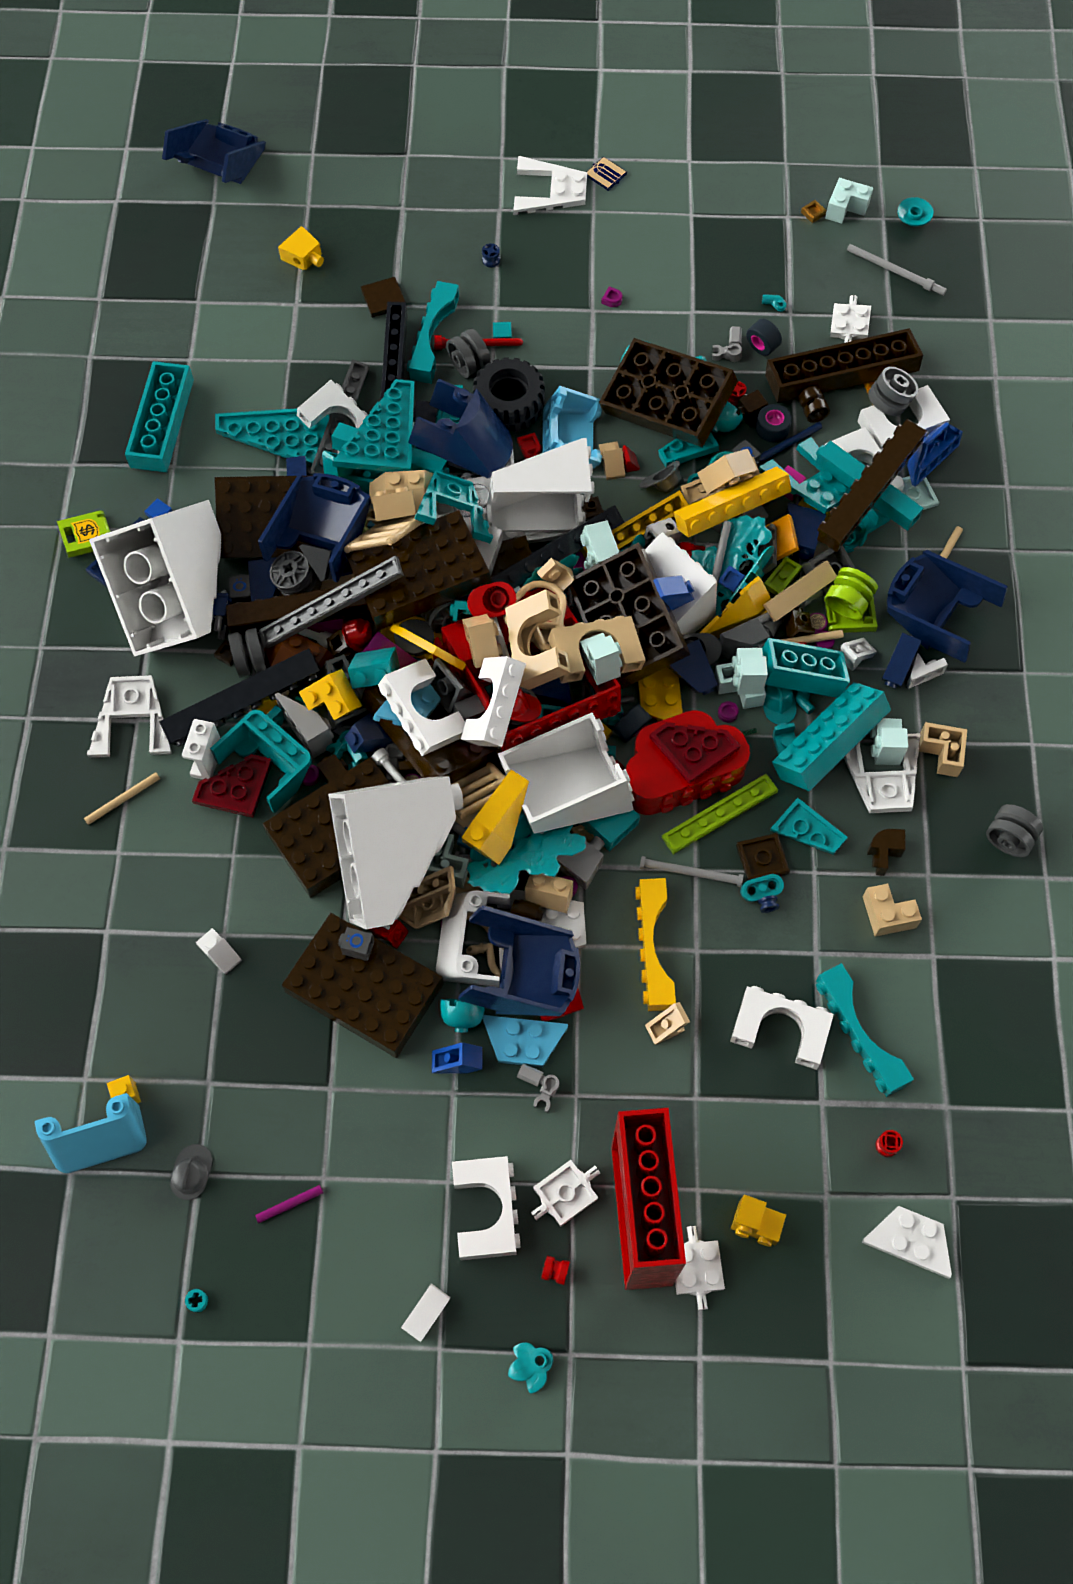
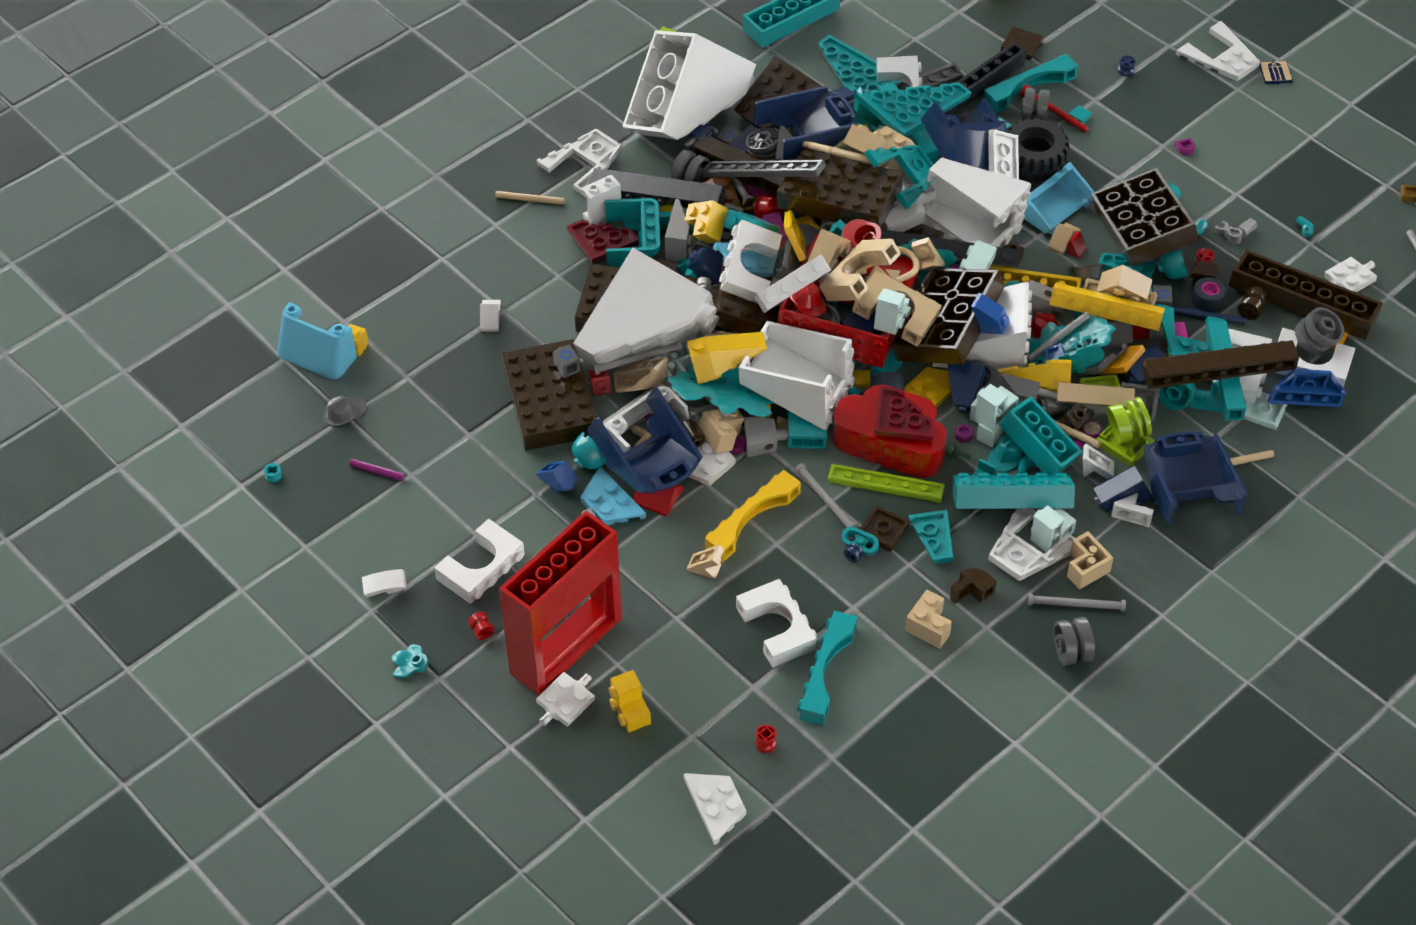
camera: 45 degrees right, 15 degrees down
black wheel [746,318,782,356] -> none
none -> white tile [988,129,1019,180]
none -> light grey bar [1028,593,1126,612]

